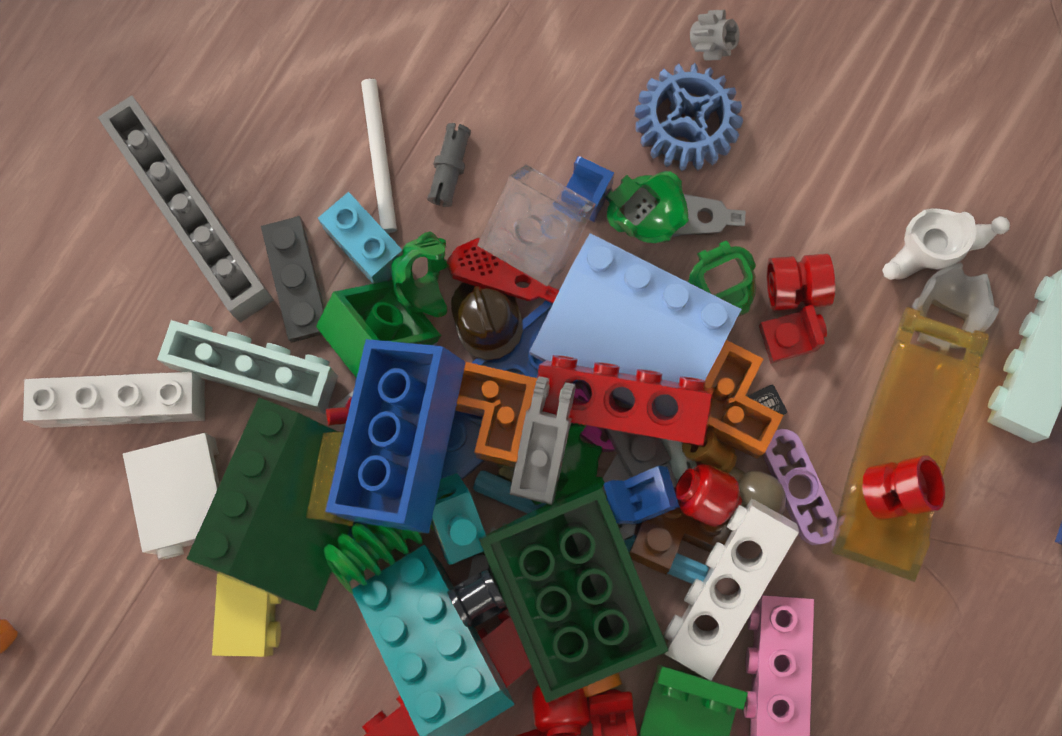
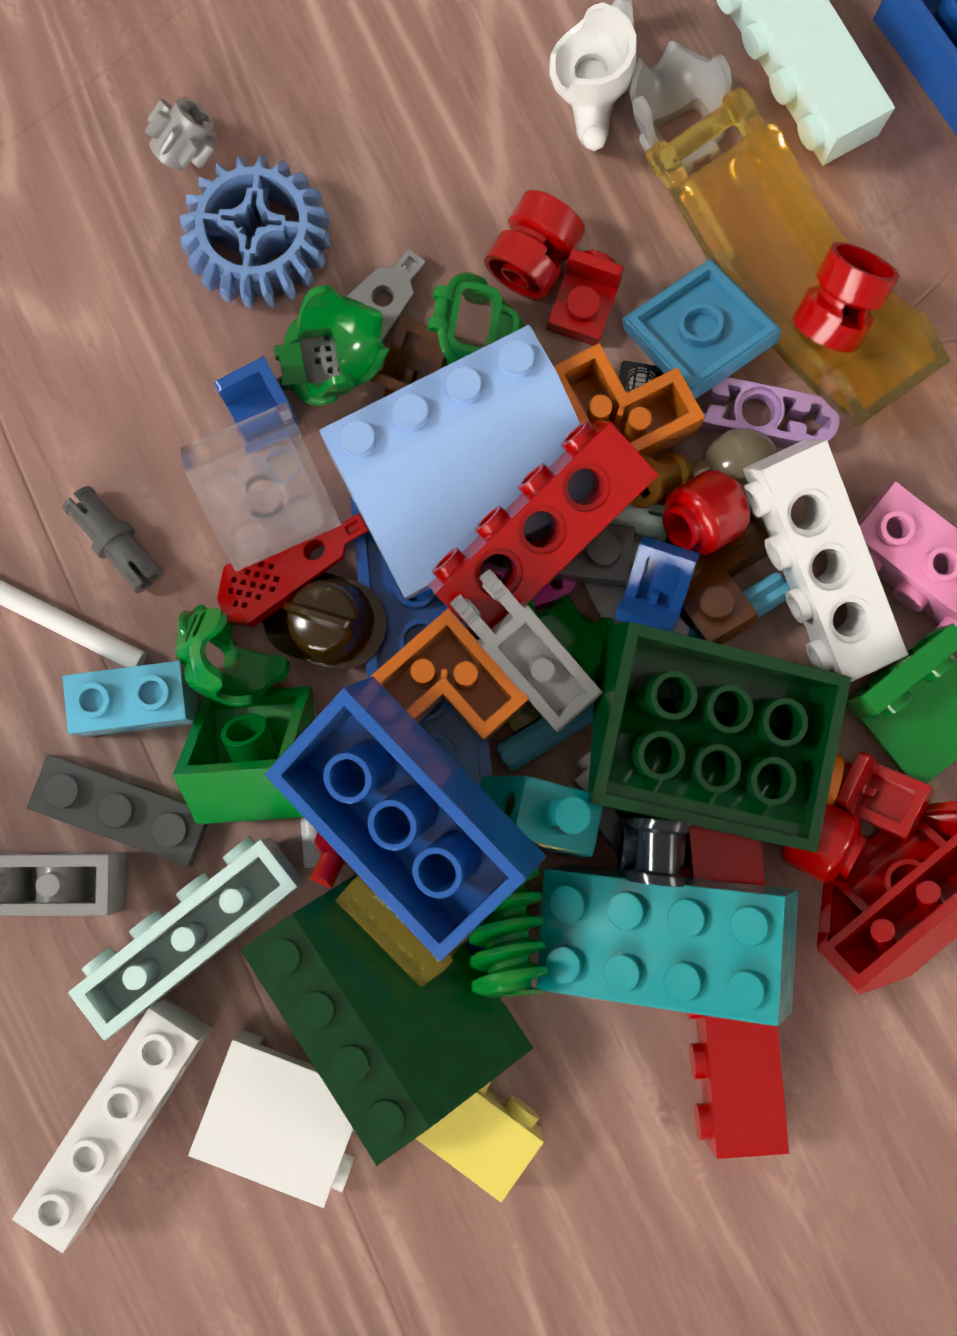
camera: 60 degrees left, 5 degrees up
none -> reddish brown bracket [370,316,457,397]
none -> dark azure tile [622,258,781,399]

